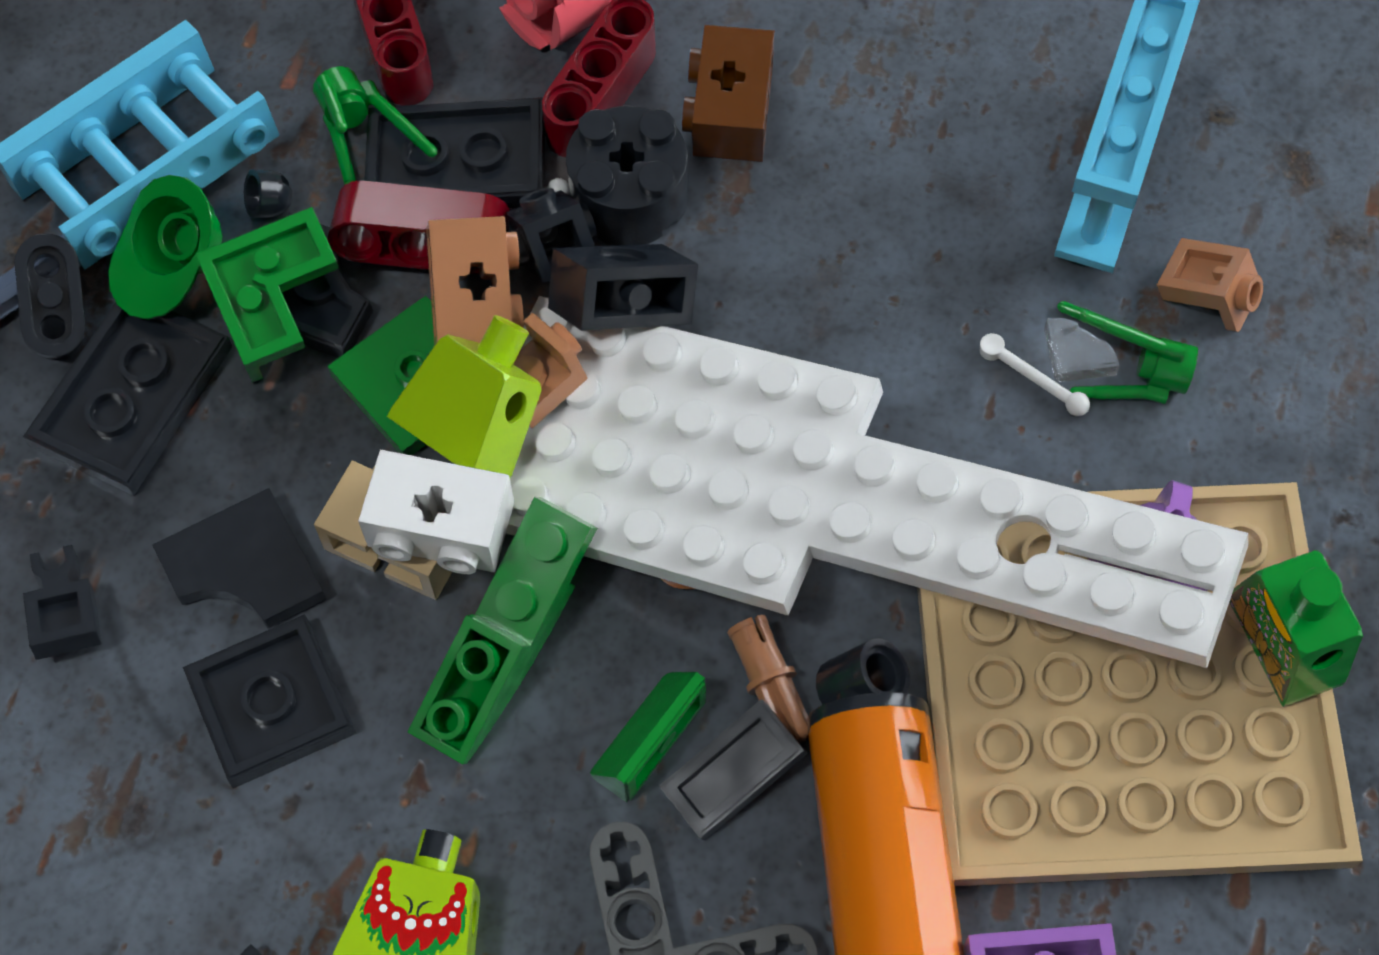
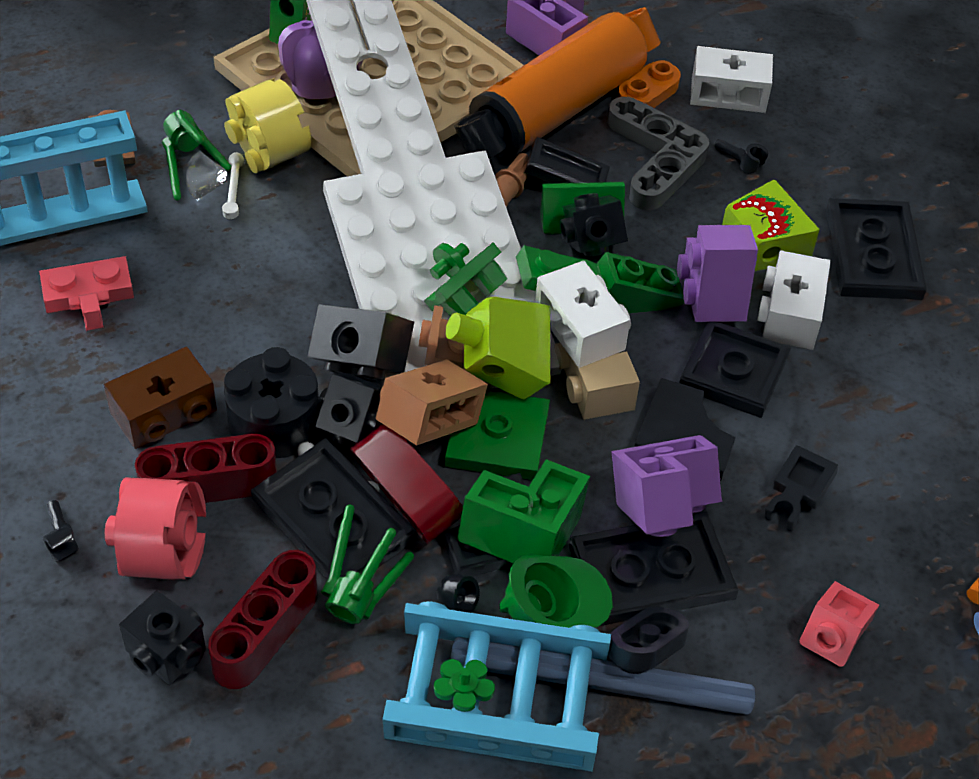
camera: 135 degrees left, 15 degrees down
none -> coral hinge [39,256,134,331]
none -> light yellow brick [224,78,311,173]
none -> green hips [424,242,508,316]
none -> green plant [433,659,495,712]
none -> black brick [560,193,628,256]
none -> medium lavender brick [611,435,722,537]
none -> medium lavender brick [677,225,758,322]
none -> white brick [757,250,831,350]

